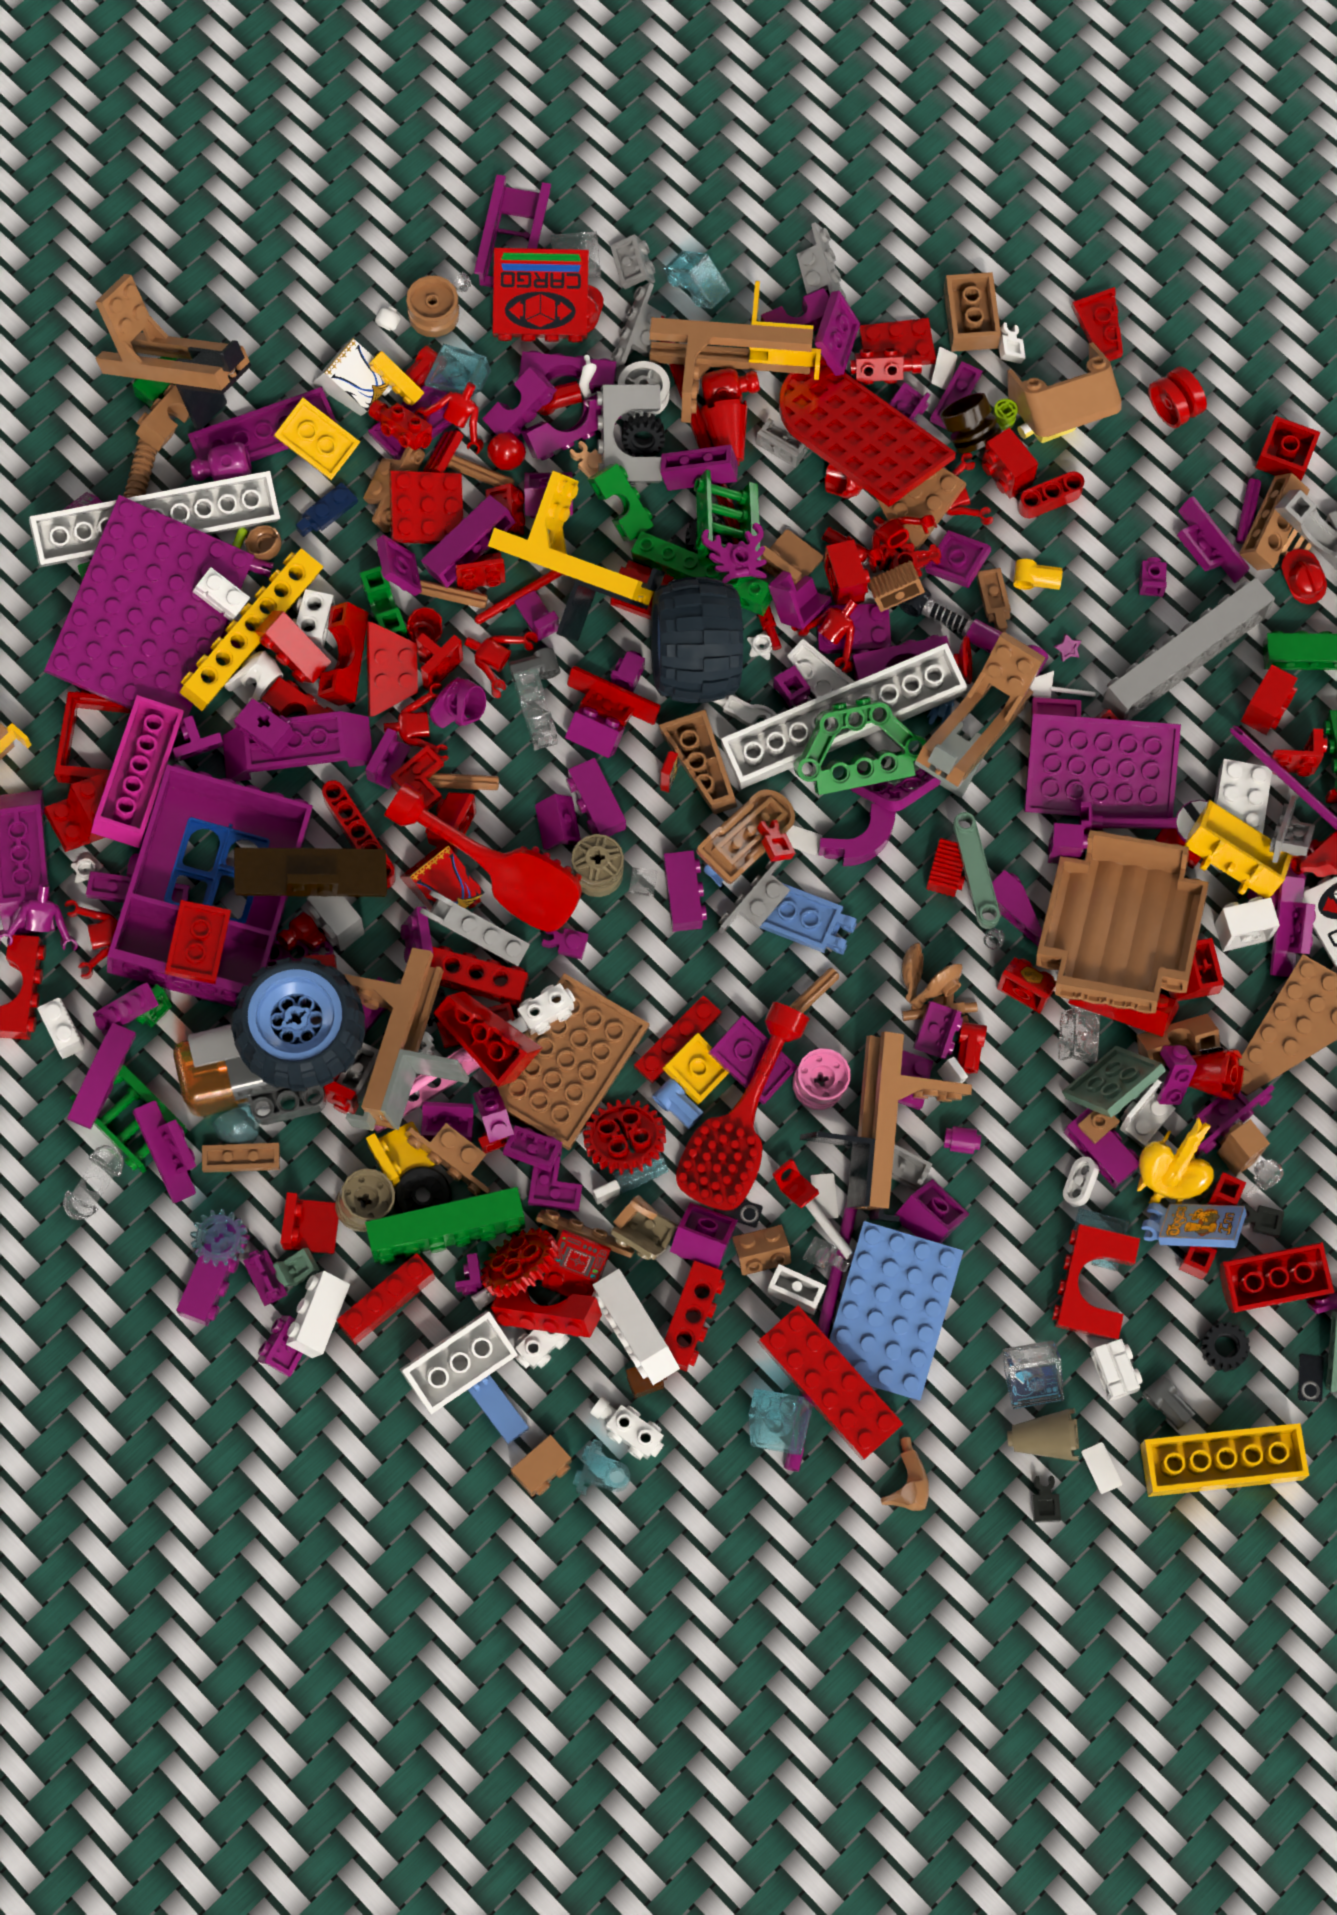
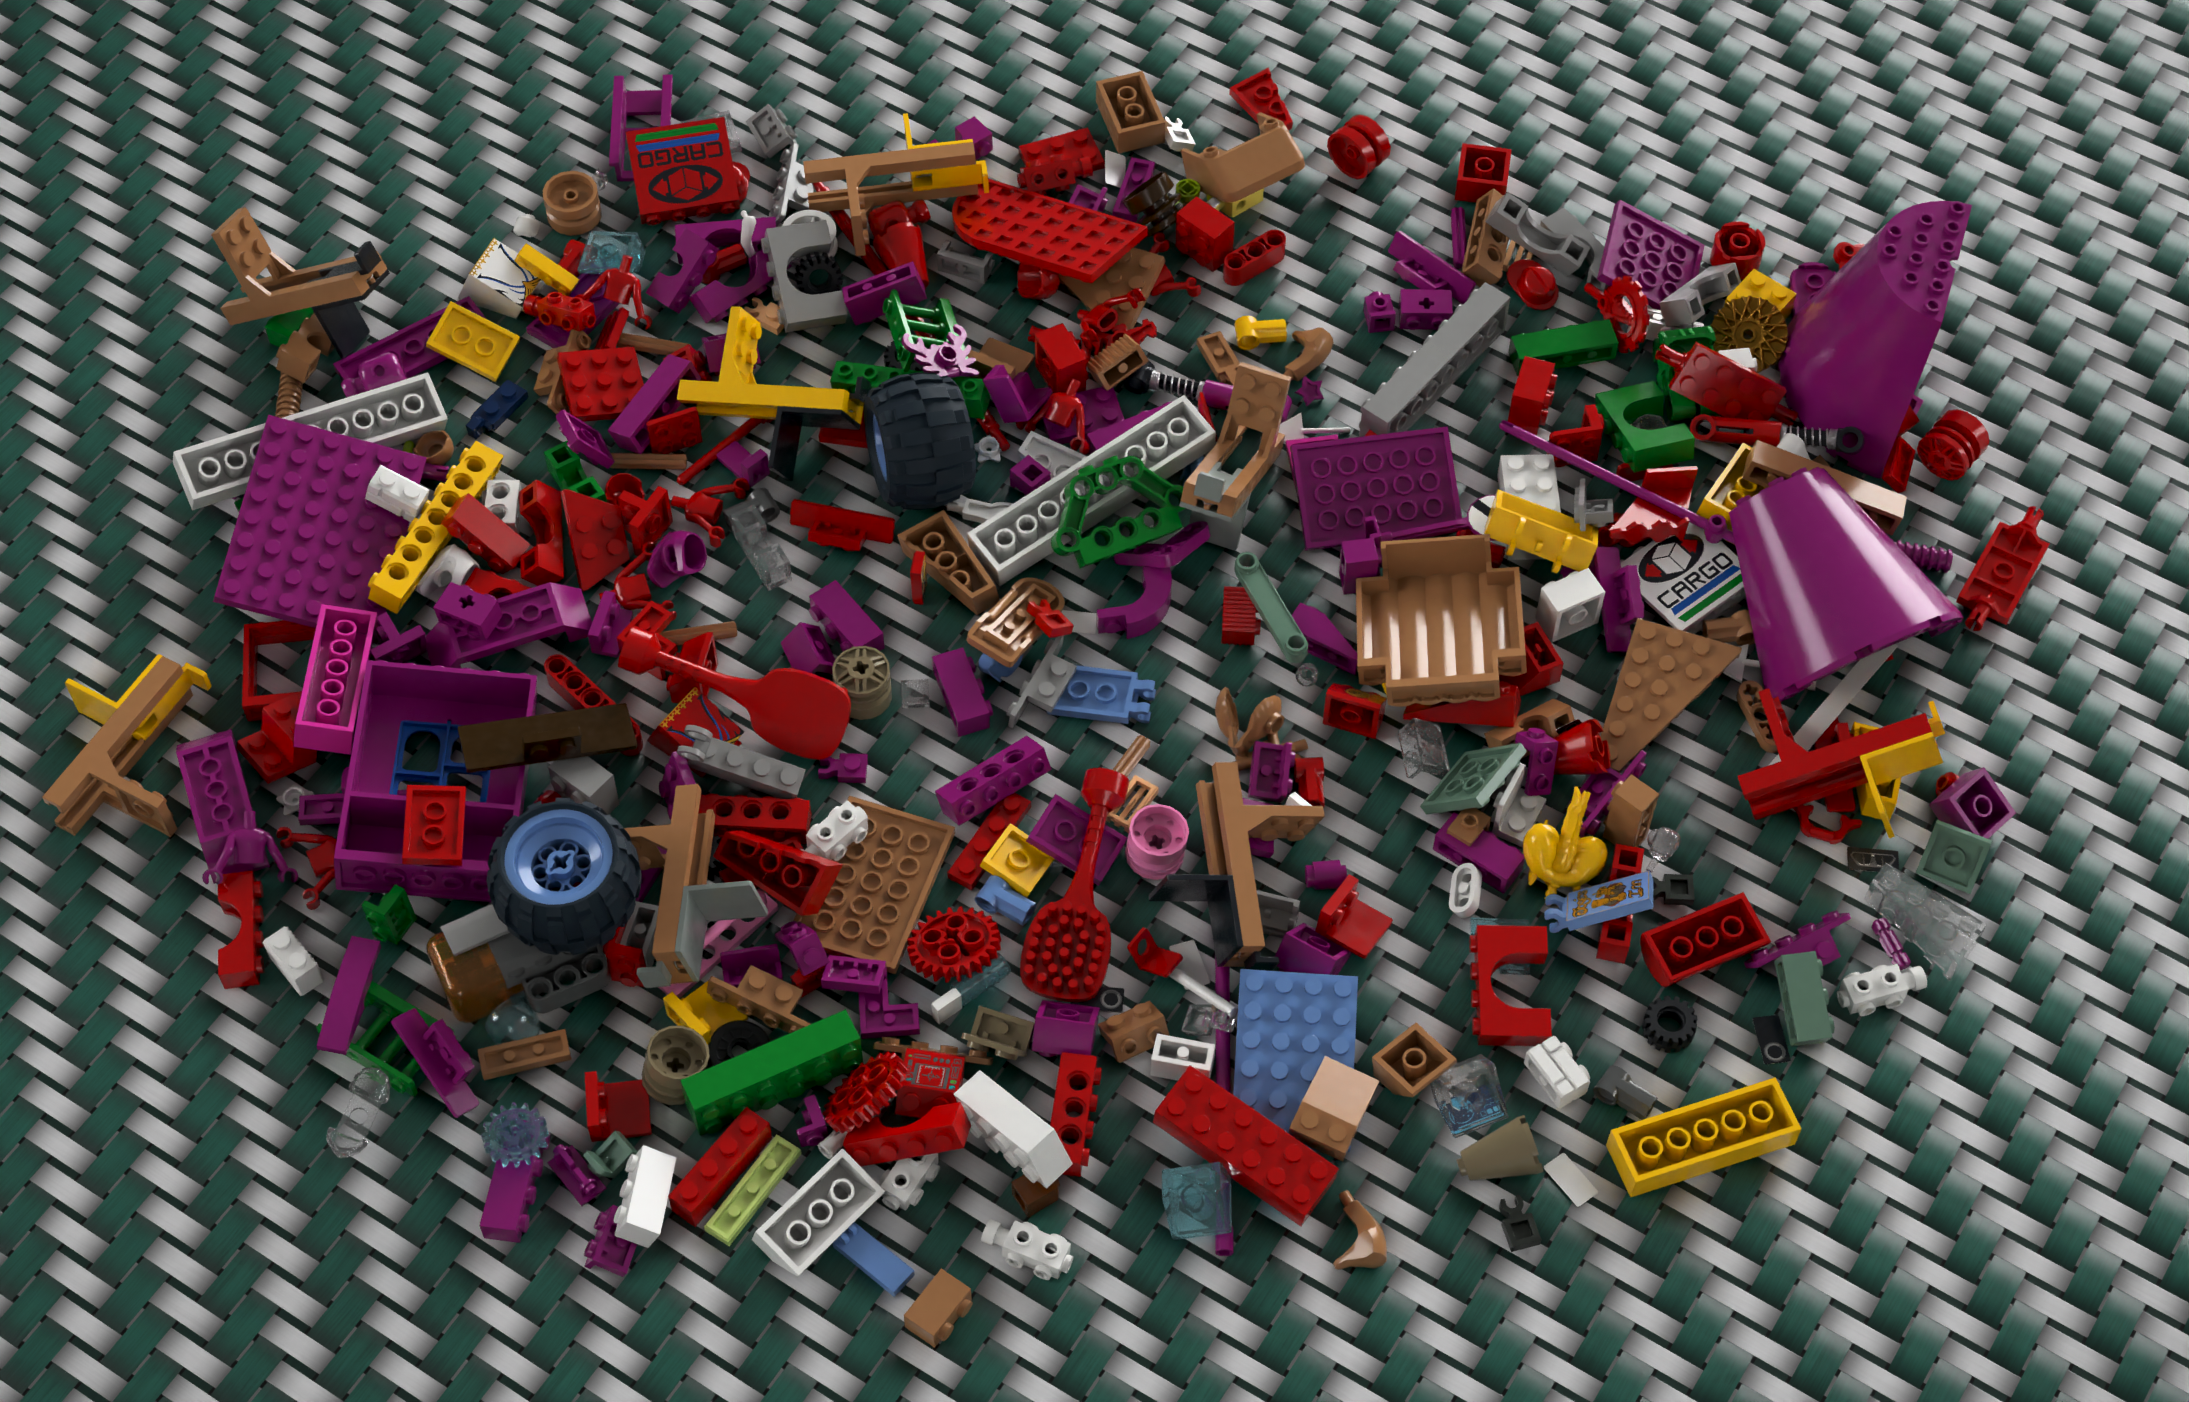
camera: 10 degrees left, 15 degrees down
magenta plate [93,982,159,1036] -> none
red hair [488,432,526,470] -> none
magenta brick [565,707,625,758] -> none
clear light blue pin [573,1439,630,1496] -> none
green arch [587,464,654,541] -> none
magenta brick [611,650,645,692] -> none
medium nougat tile [613,1195,658,1229] -> none
clear light blue brick [664,251,731,309] -> none
light grey bracket [796,222,847,301] -> none
magenta plate [814,290,860,376] -> none
magenta plate [925,530,991,588] -> none
none -> yellowish green tile [704,1134,801,1246]
none -> magenta brick [935,736,1052,826]
none -> light nougat tile [1106,775,1159,833]
none -> medium nougat animal [1283,327,1334,381]
none -> slope [1289,1056,1380,1162]
none -> red bracket [1315,874,1393,959]
none -> medium nougat slope [1372,1023,1457,1098]
none -> magenta brick [1398,289,1453,330]

